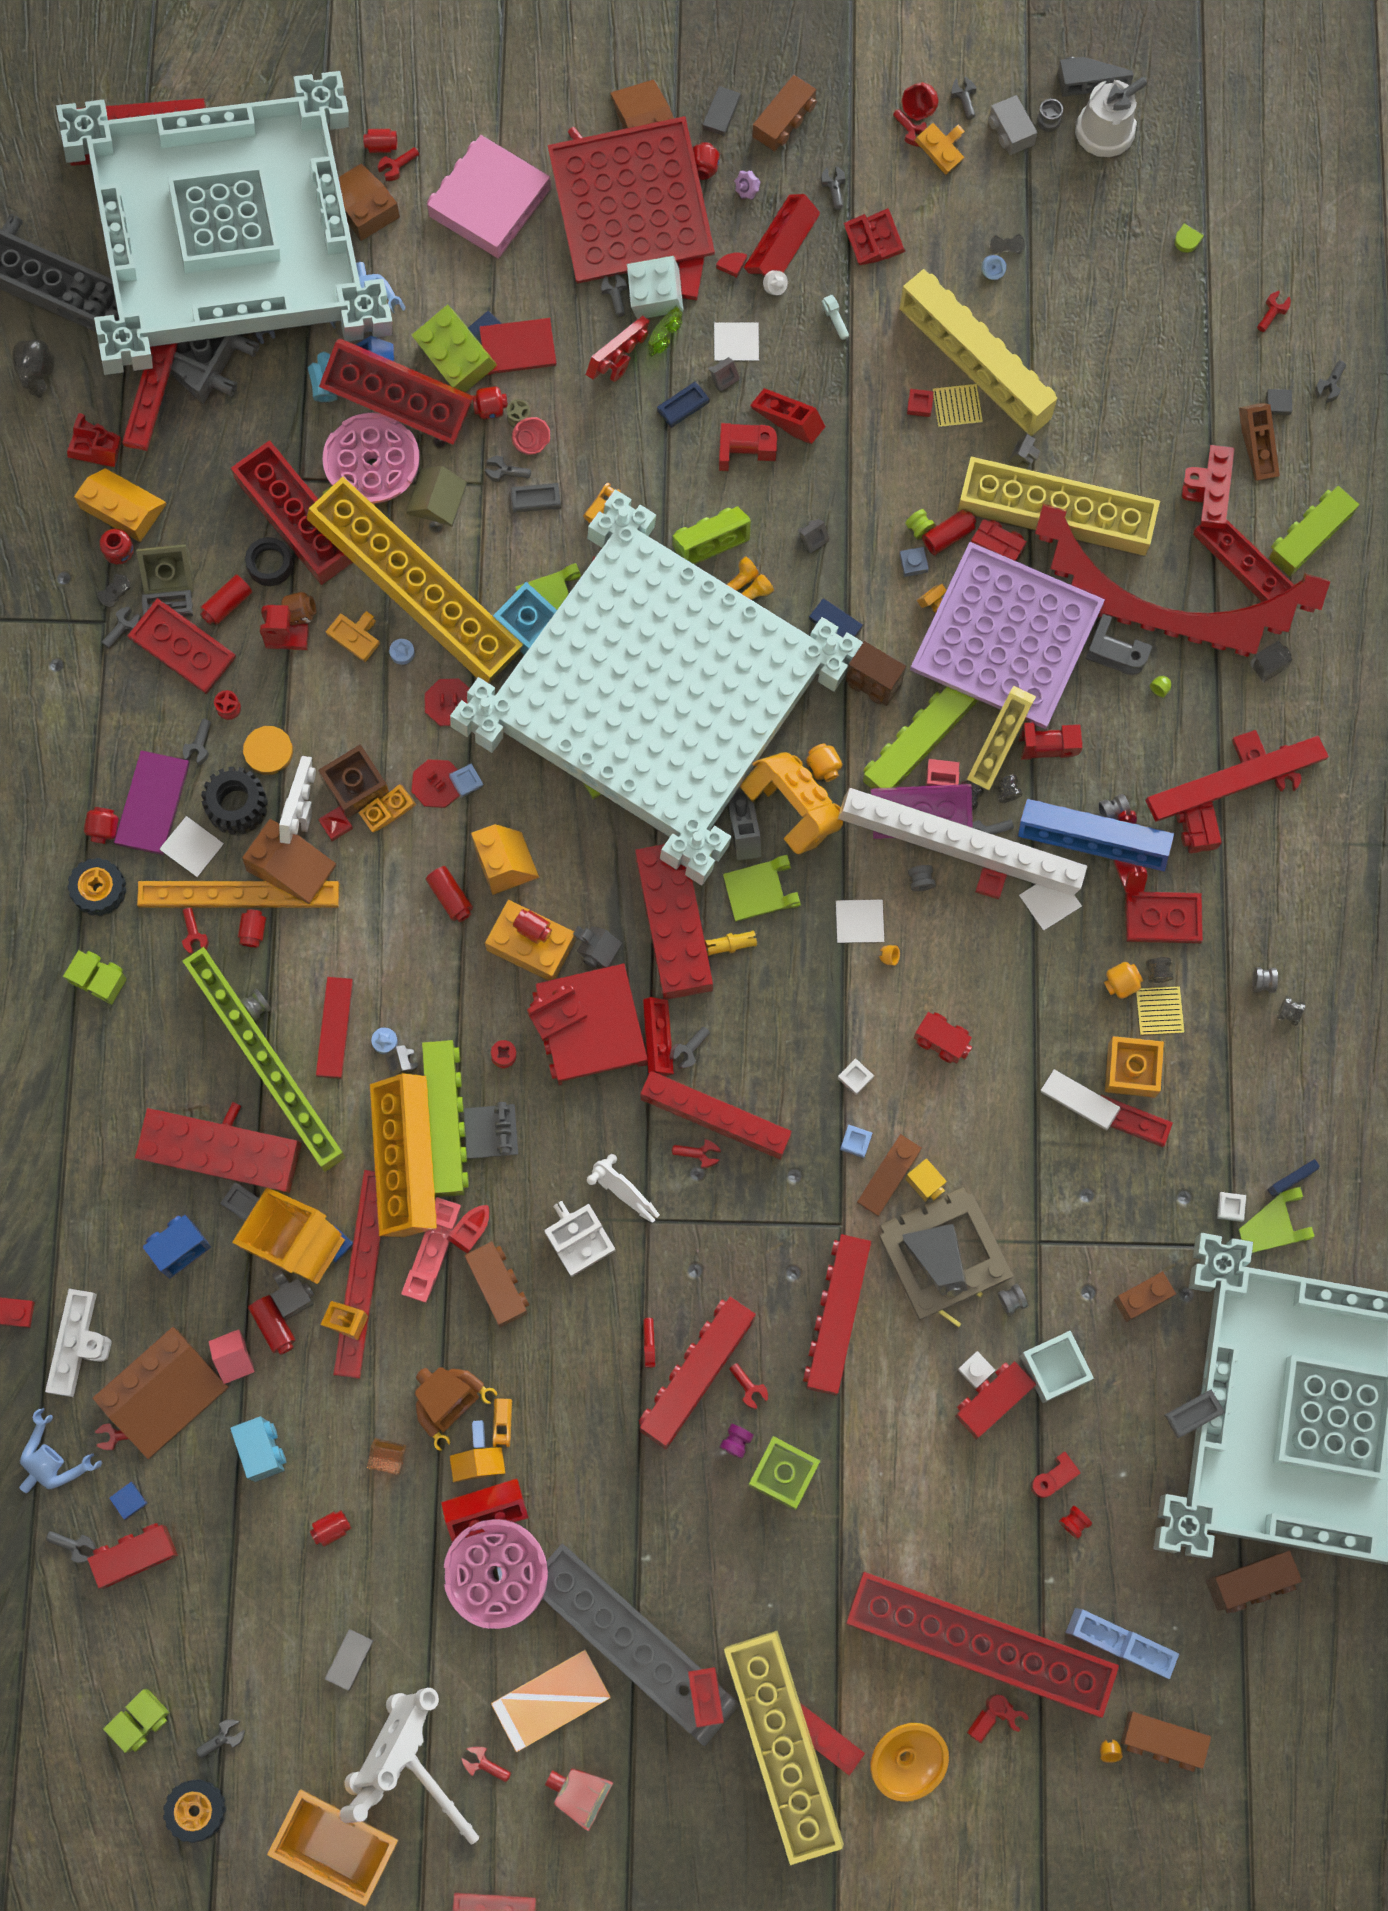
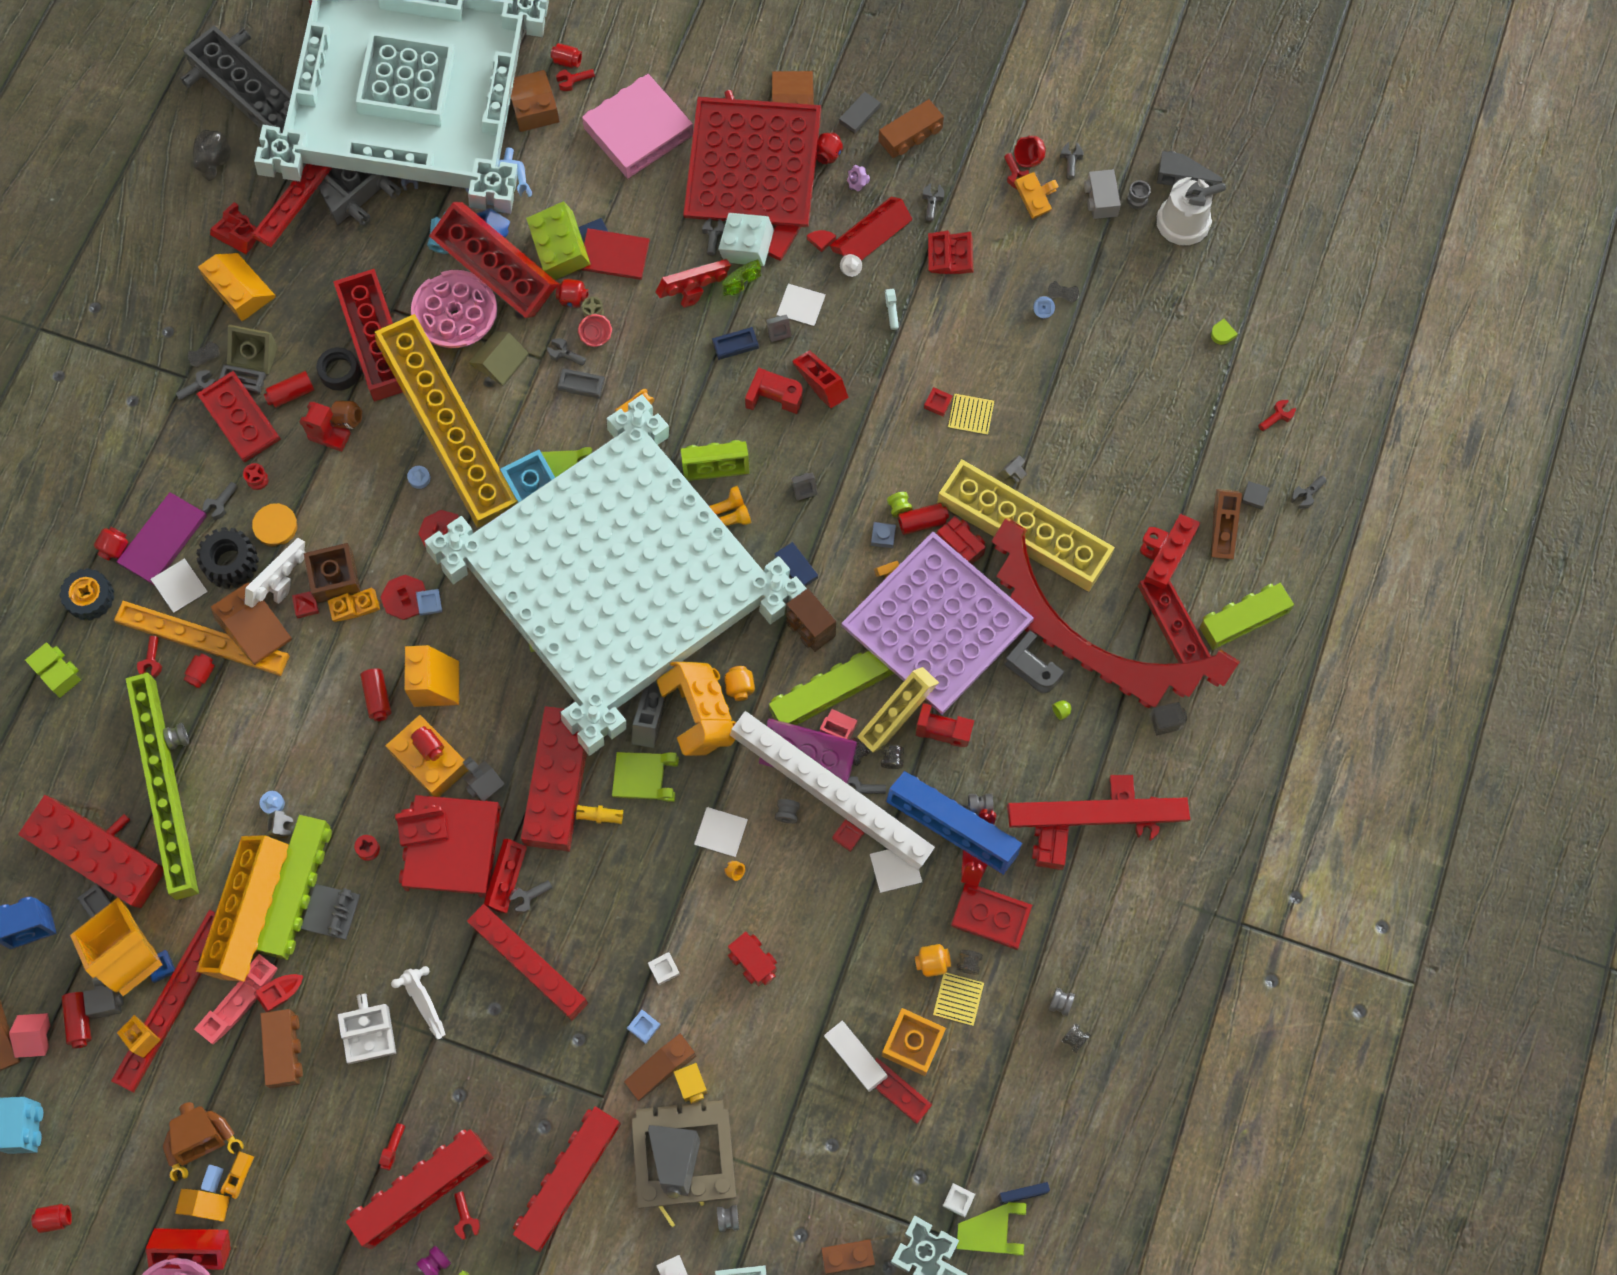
camera: 20 degrees right, 5 degrees down
red head [99,529,134,564] -> none
red tile [316,977,353,1079] -> none
light orange plate [326,611,380,662] -> none
clear orange piece [366,1438,406,1475] -> none
red bar [672,1139,721,1169] -> none
light yellow brick [899,269,1057,436] -> none

